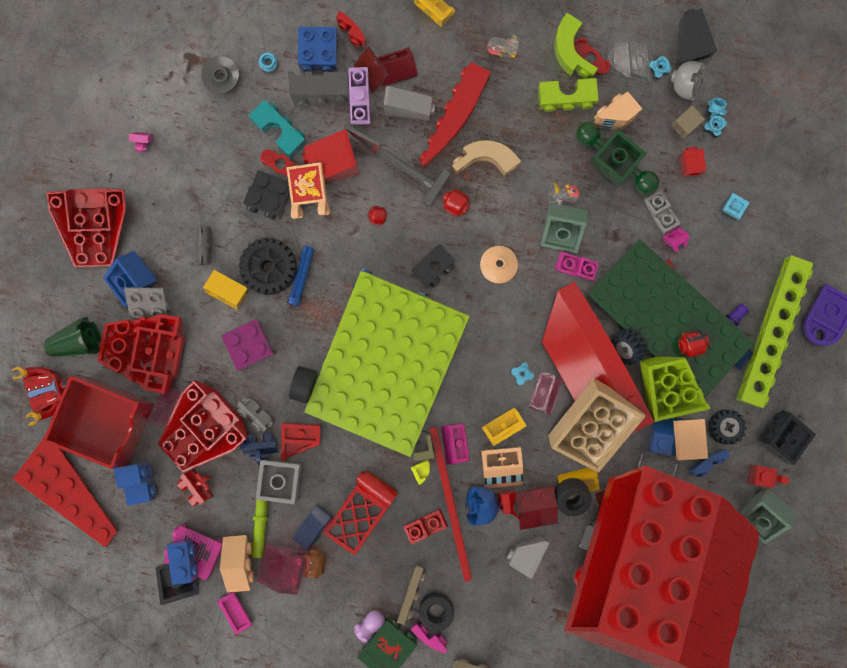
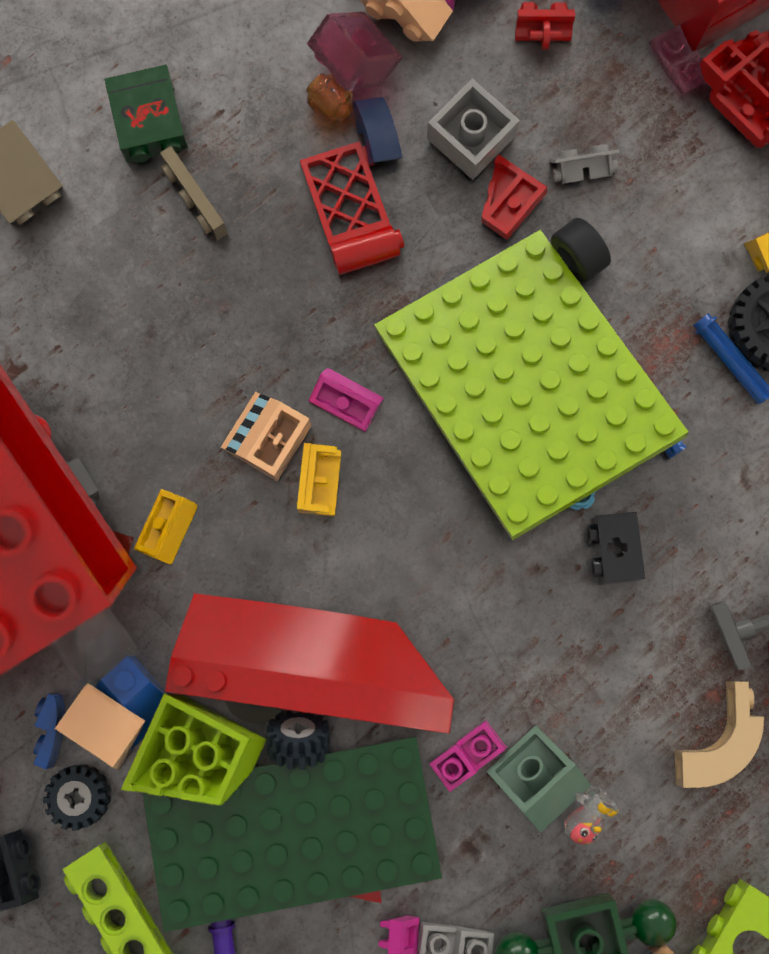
camera: 125 degrees right, 5 degrees down
red wedge [158,380,247,473] -> none
magenta brick [221,319,275,371] -> none
dark blue hips [240,433,278,465] -> none
lime pin [251,500,269,558] -> none
lavender animal [354,610,385,643] -> none
red piece [367,206,387,225] -> none
red slope [403,509,448,544] -> none
neon yellow tile [411,459,430,485] -> none
dark pink slope [411,621,448,653] -> none
olive panel [413,433,434,461] -> none
black tyre [419,593,454,631] -> none
red tile [429,427,472,582] -> none
red head [442,189,471,217] -> none
blue cylinder [466,486,500,526] -> none
light nougat dish [480,246,518,284] -> none
red slope [497,490,521,521] -> none
light grey slope [506,536,549,579] -> none
medium azure plate [511,362,534,385] -> none
dark red slope [515,485,558,530] -> none
clear pink slope [529,372,563,415] -> none
tan slope [548,378,645,473] -> none
black tyre [554,478,592,516] -> none
red head [678,330,710,357] -> none
dark blue piece [733,349,754,371] -> none

